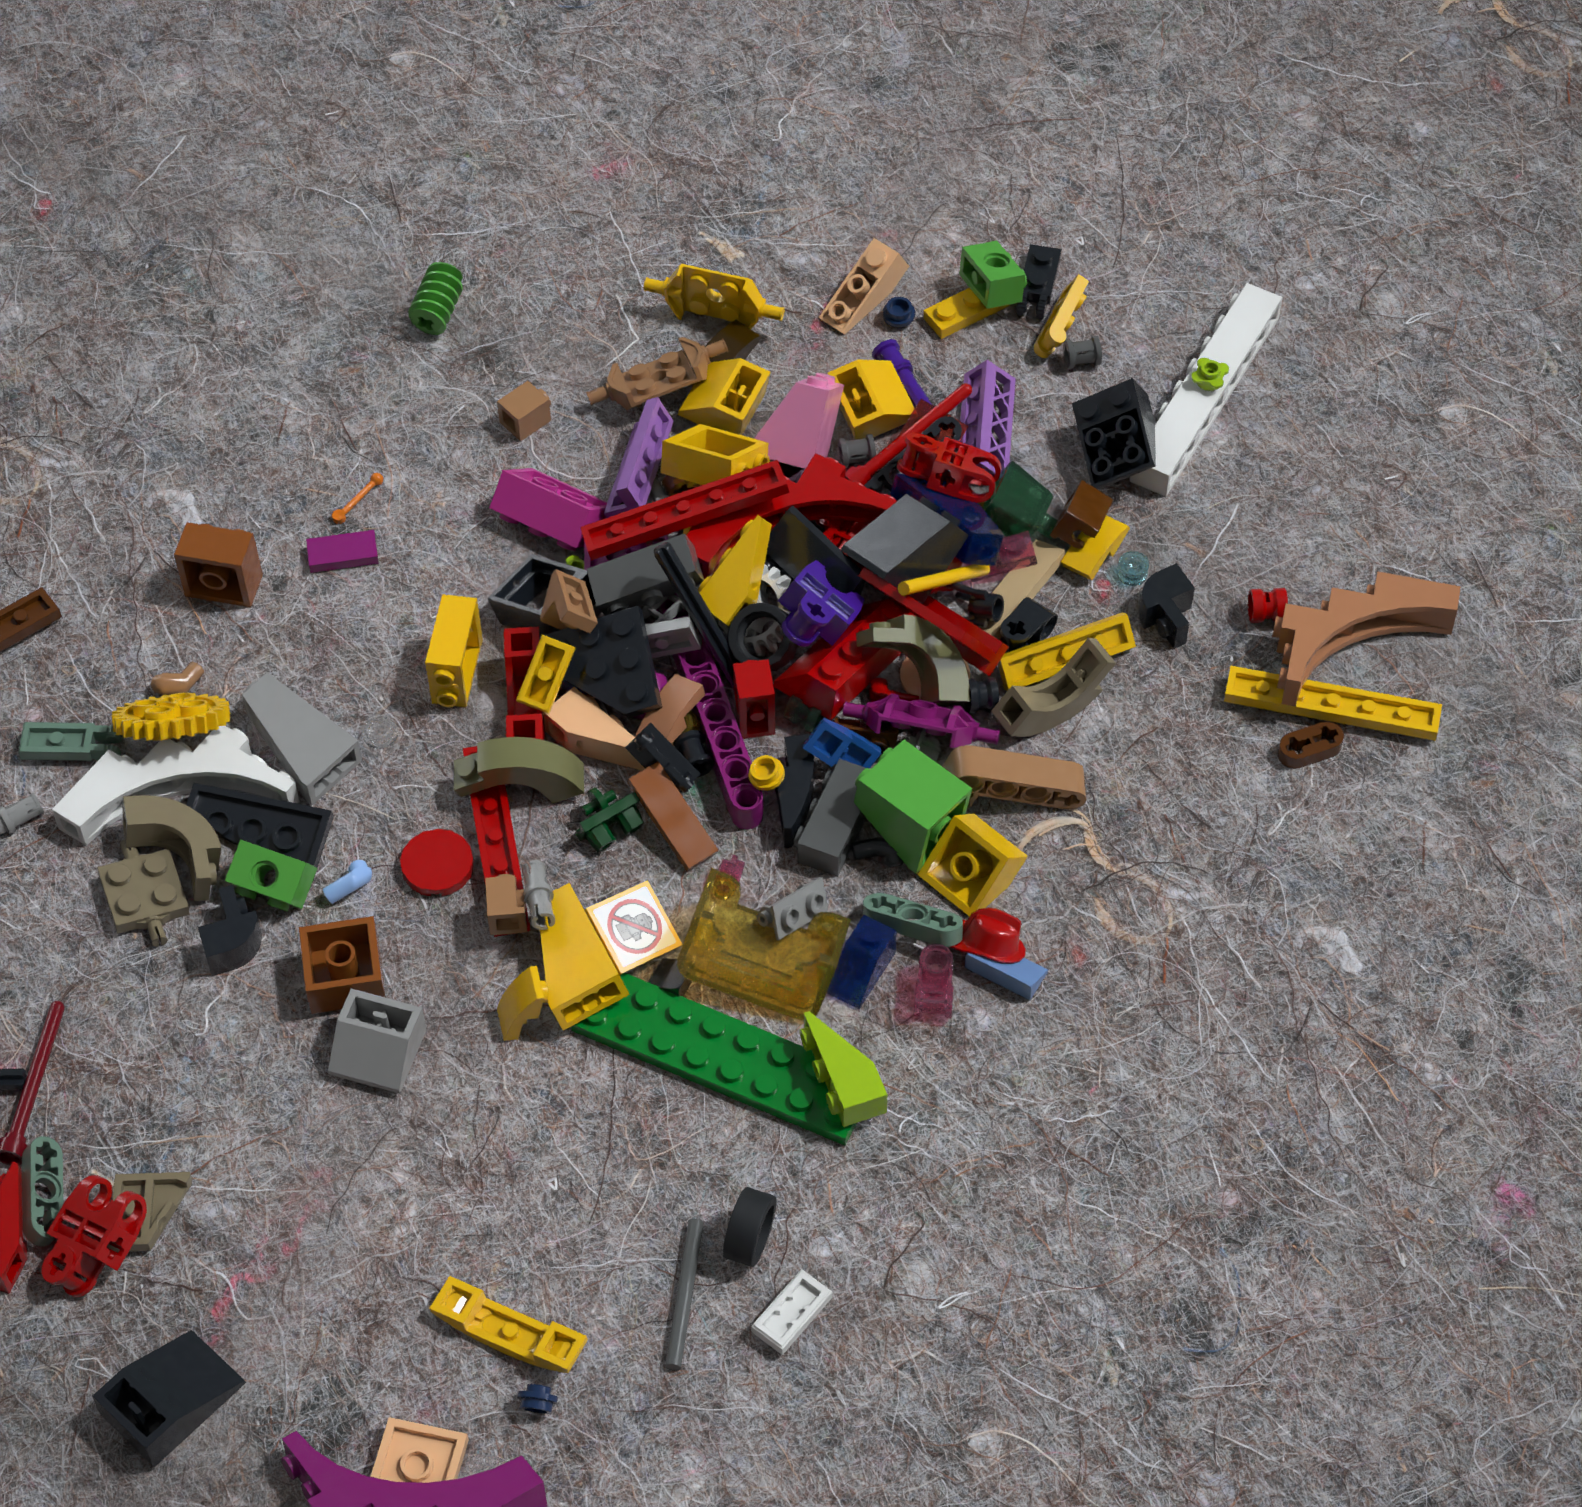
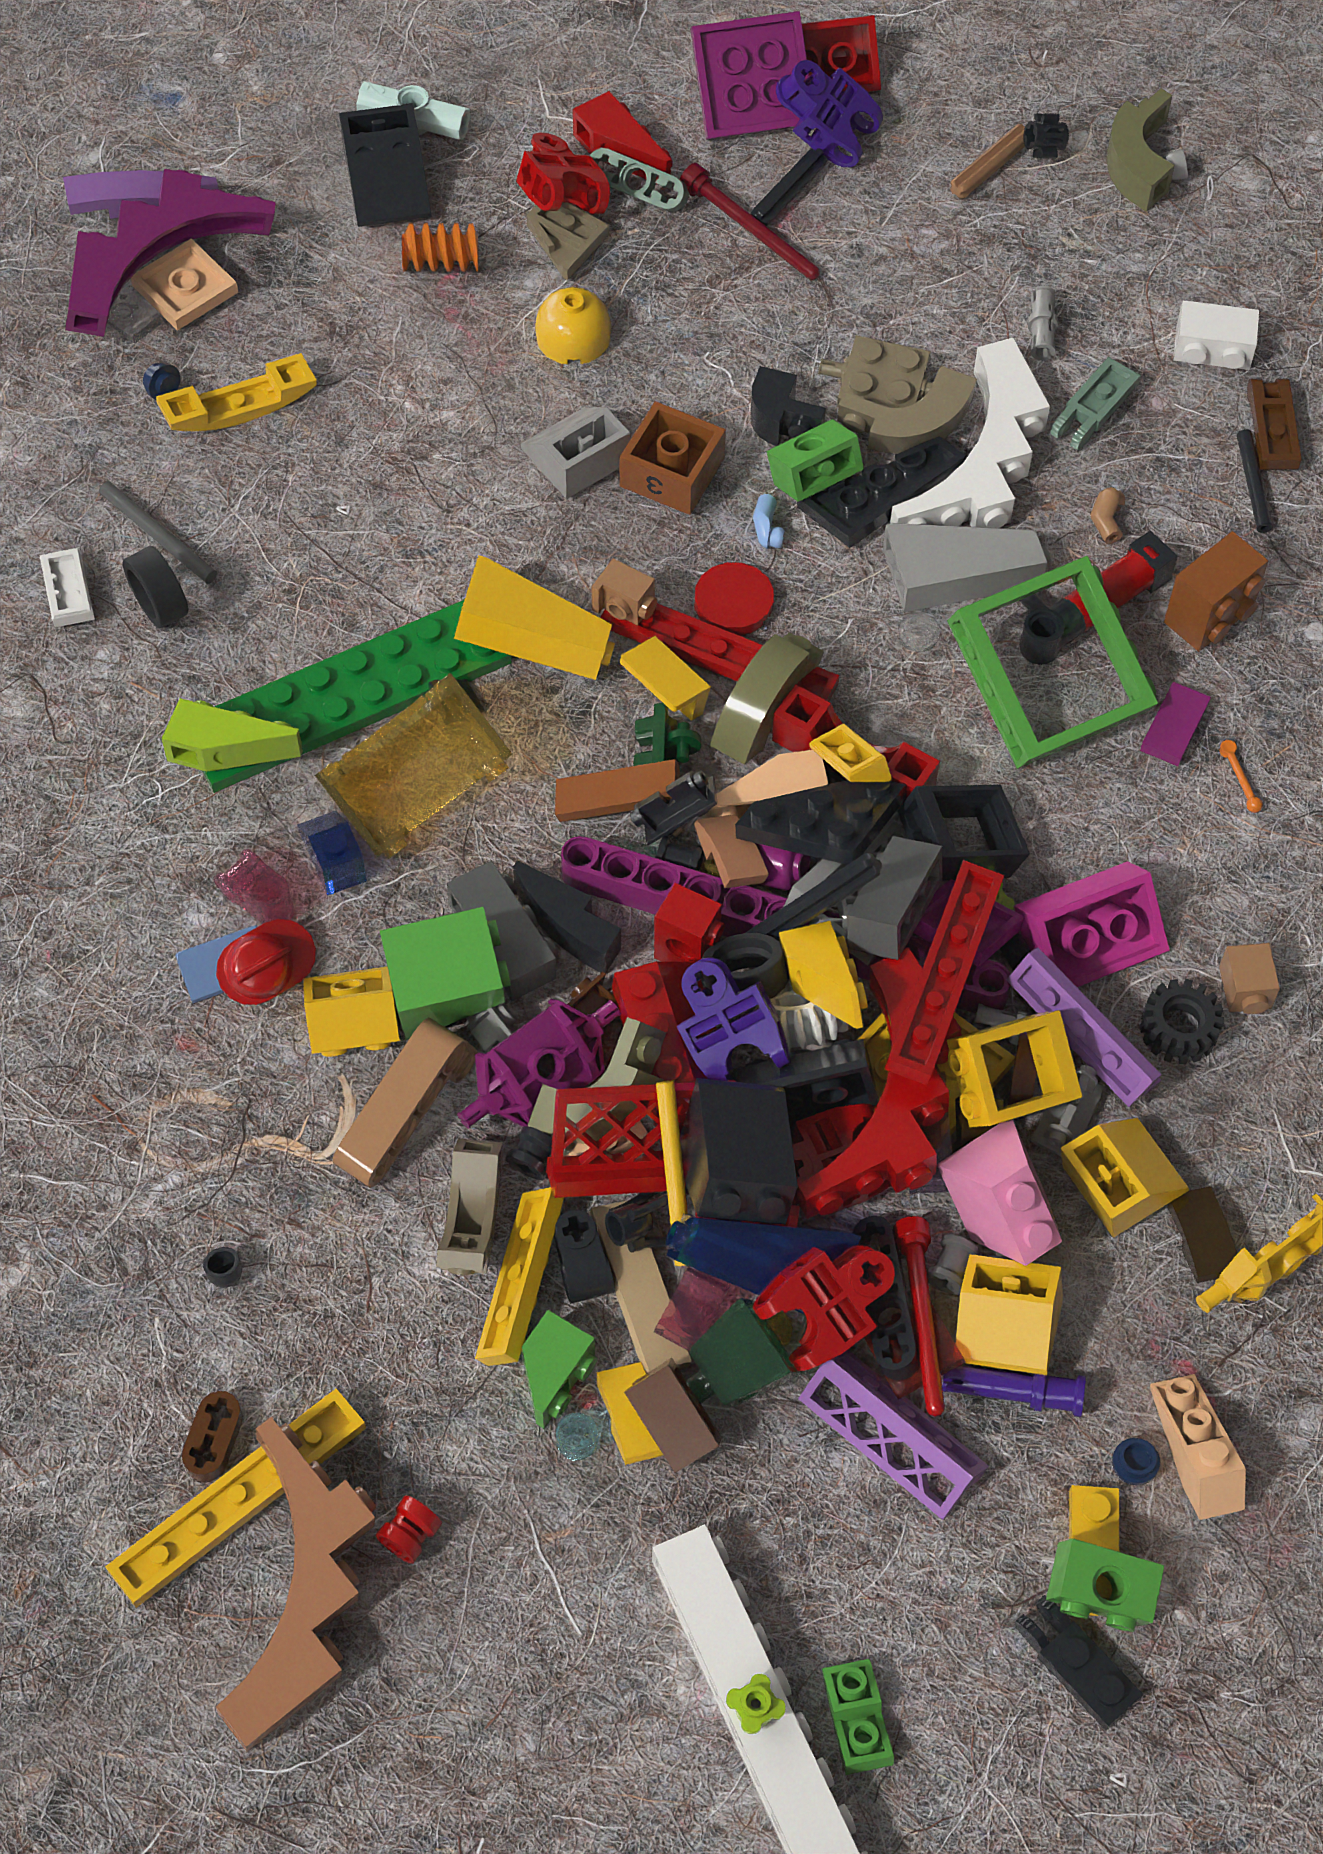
camera: 125 degrees right, 5 degrees up
yellow gear [111,693,230,741] -> none
yellow window [425,594,483,707] -> none
yellow slope [497,966,548,1041] -> none
light grey pin [522,860,555,930] -> none
medium nougat slope [540,569,598,633] -> none
piece [585,880,683,975] -> none
medium nougat plate [586,337,729,410] -> none
clear pink plate [716,854,745,890] -> none
yellow plate [748,755,785,791] -> none
light grey hinge [757,877,828,940] -> none
blue slope [802,718,881,768] -> none
sand green beam [863,893,963,947] -> none
yellow plate [1033,274,1089,358] -> none
dark grey bush [1063,336,1102,369] -> none
black slope [1072,378,1156,490] -> none
black brick [1139,563,1195,649] -> none
none -> black hinge [203,1247,242,1288]
none -> light aqua piece [356,82,471,140]
none -> orange piece [402,223,479,272]
none -> bright green slope [522,1310,598,1429]
none -> yellow cylinder [535,287,611,364]
none -> yellow panel [620,636,711,721]
none -> bright green slope [822,1659,894,1775]
none -> bright green window [947,556,1158,769]
none -> black piece [1019,531,1178,665]
none -> black tyre [1140,979,1224,1064]
none -> black piece [1236,429,1273,533]

